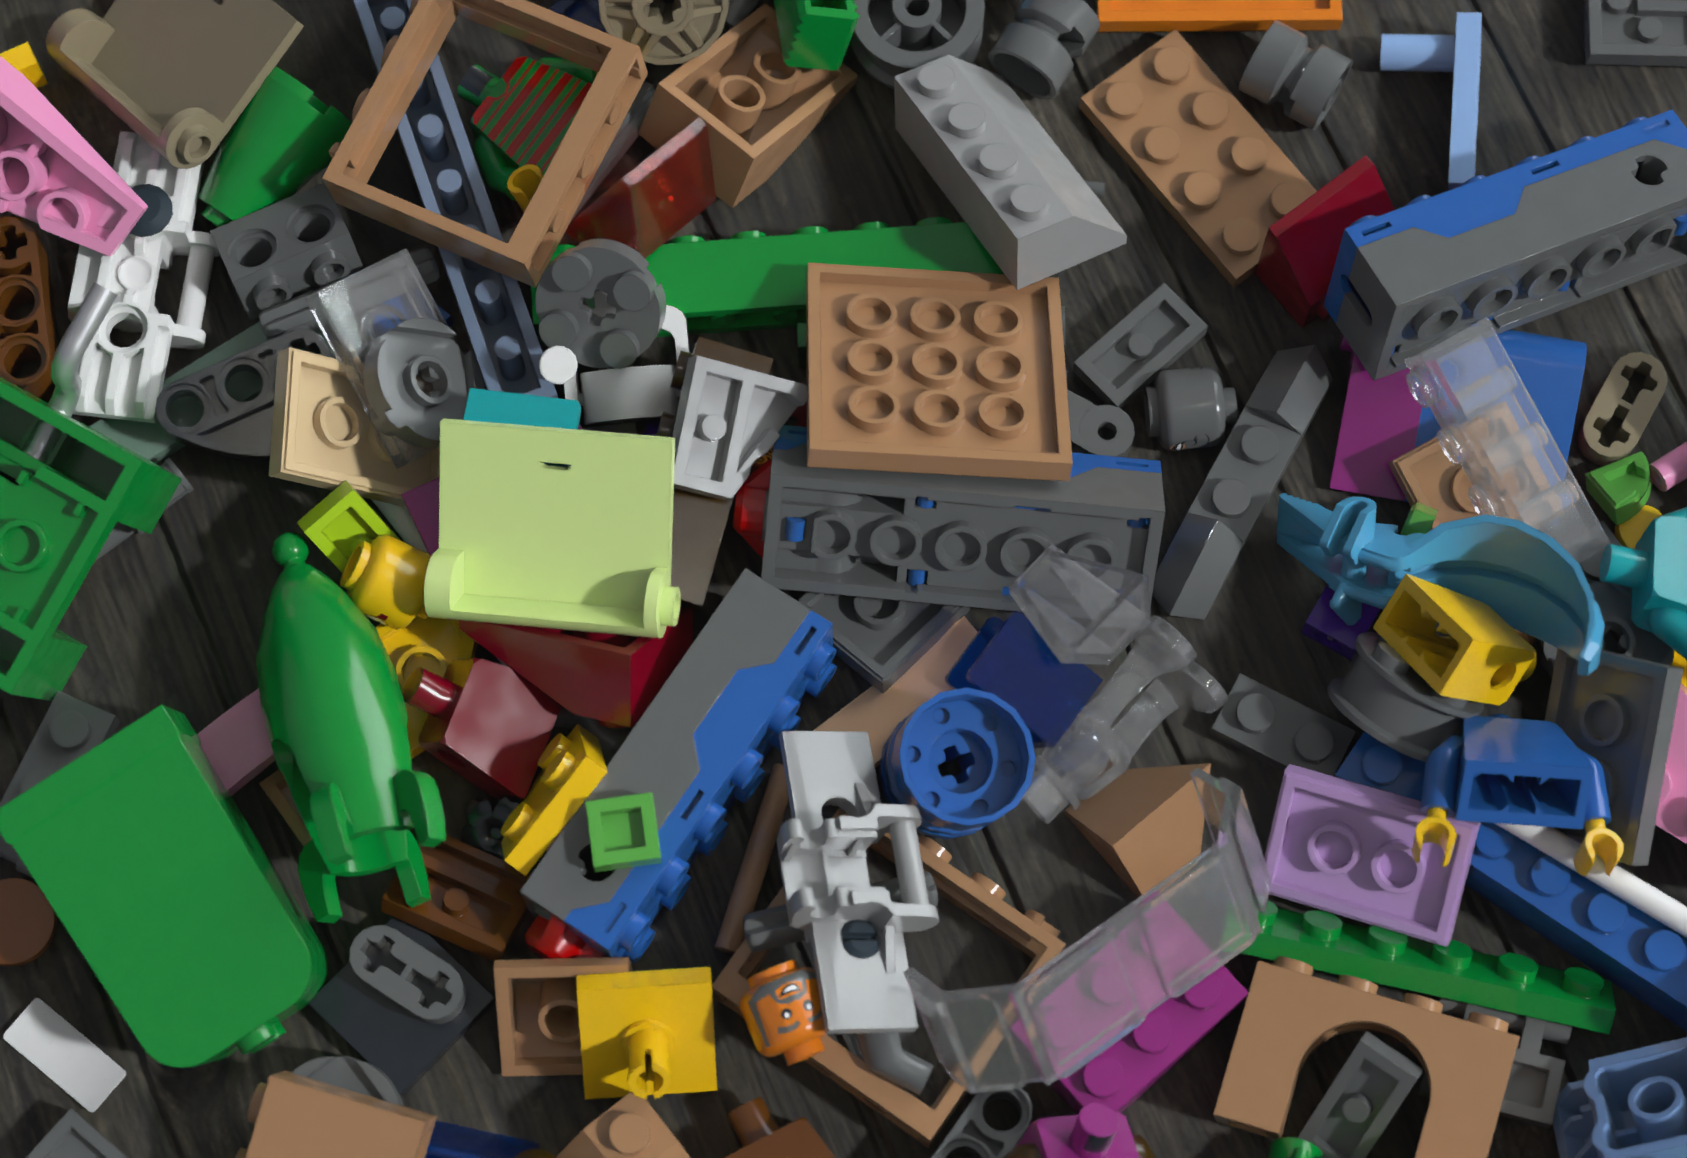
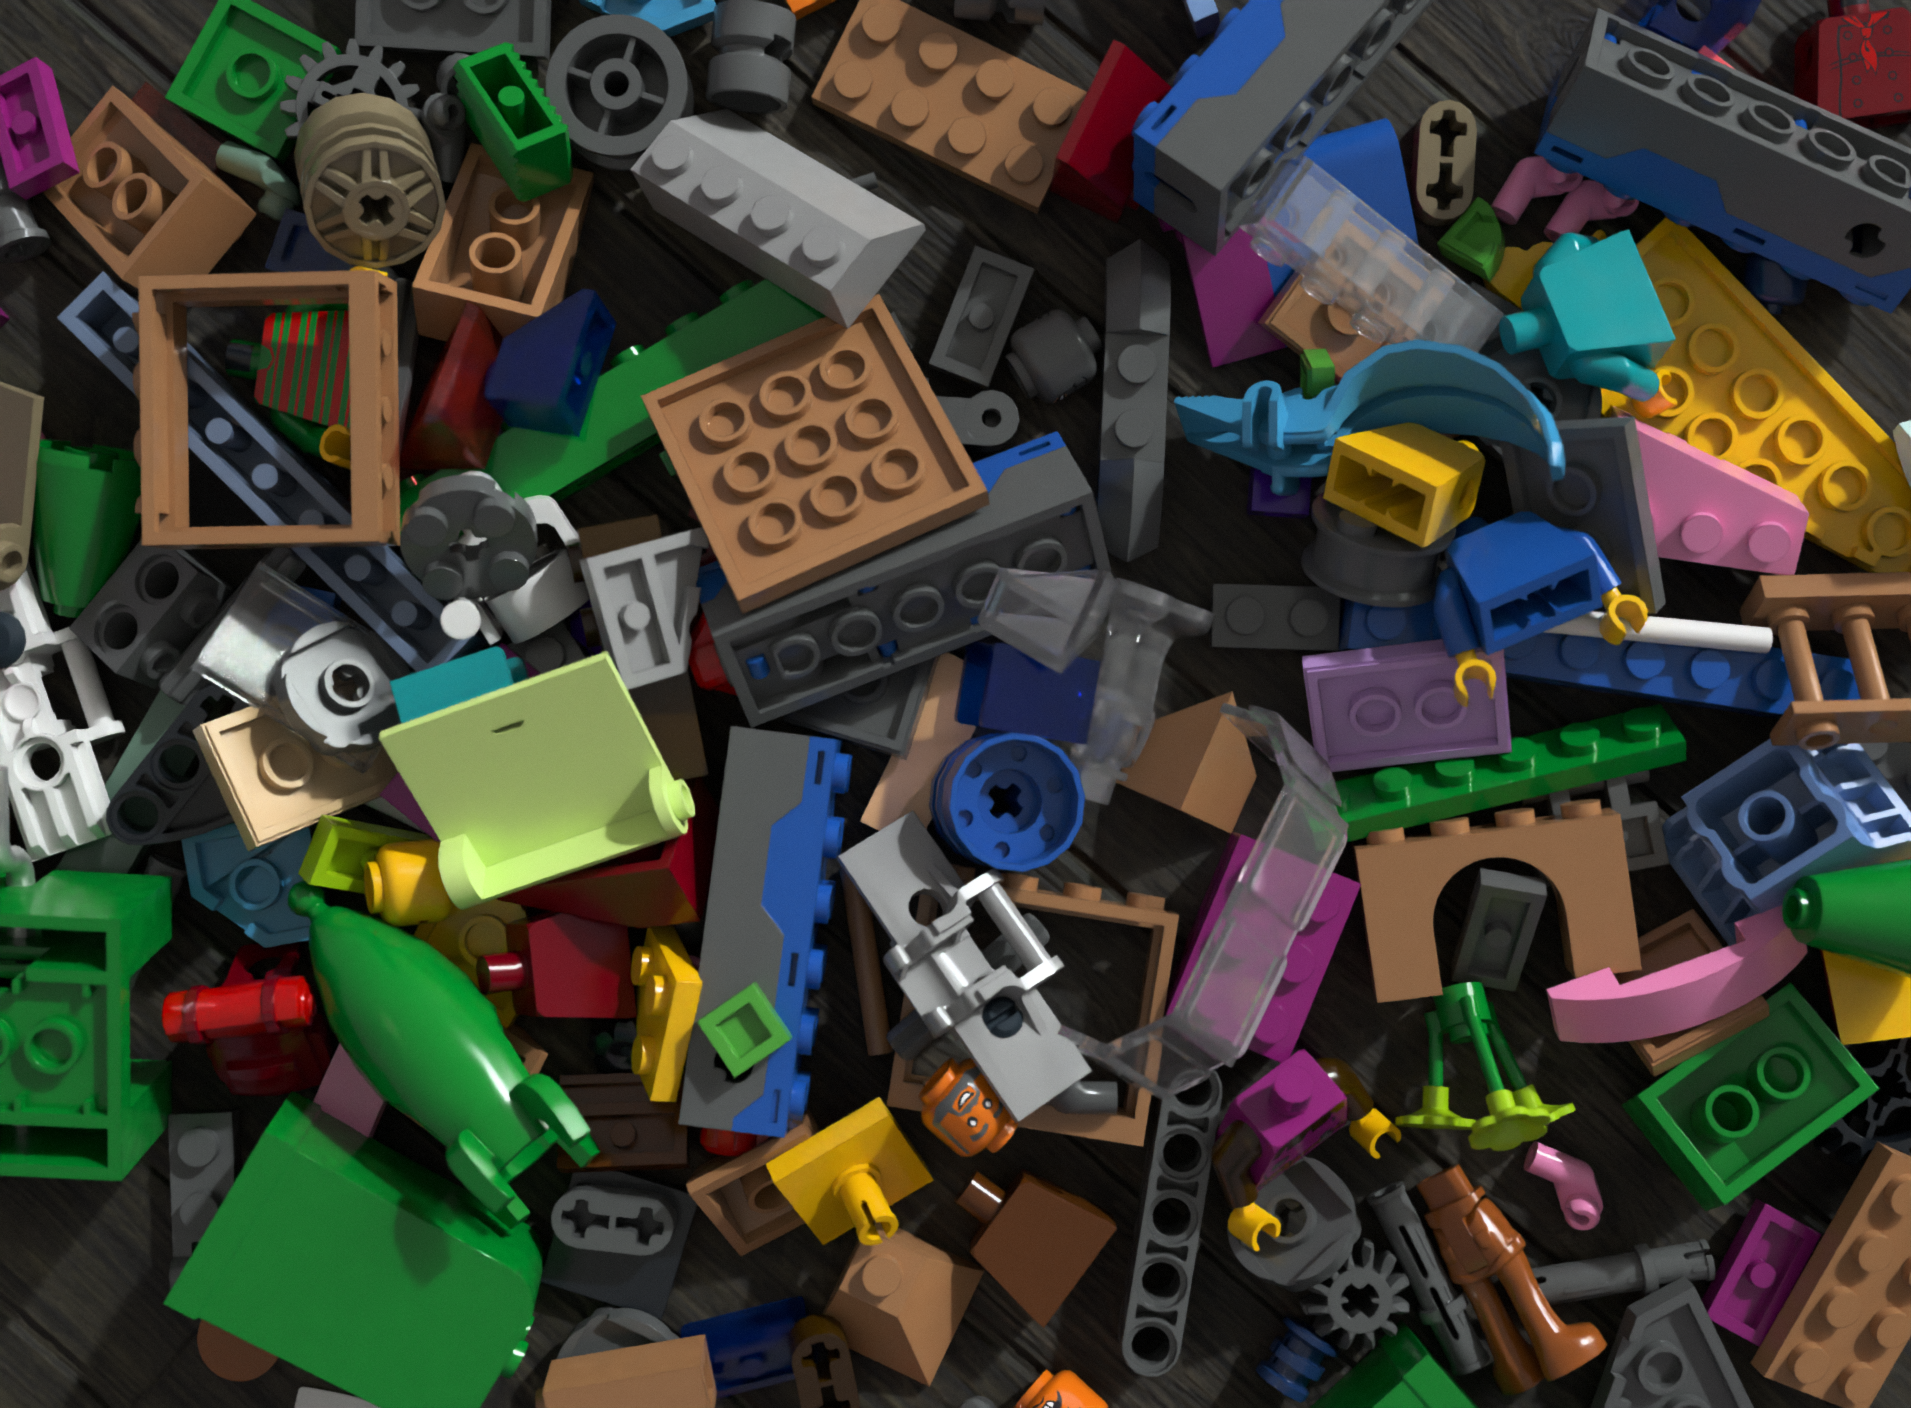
camera: 25 degrees left, 15 degrees up
none -> dark red piece [161,942,335,1096]
none -> dark azure plate [181,823,330,948]
none -> clear blue slope [484,289,616,437]

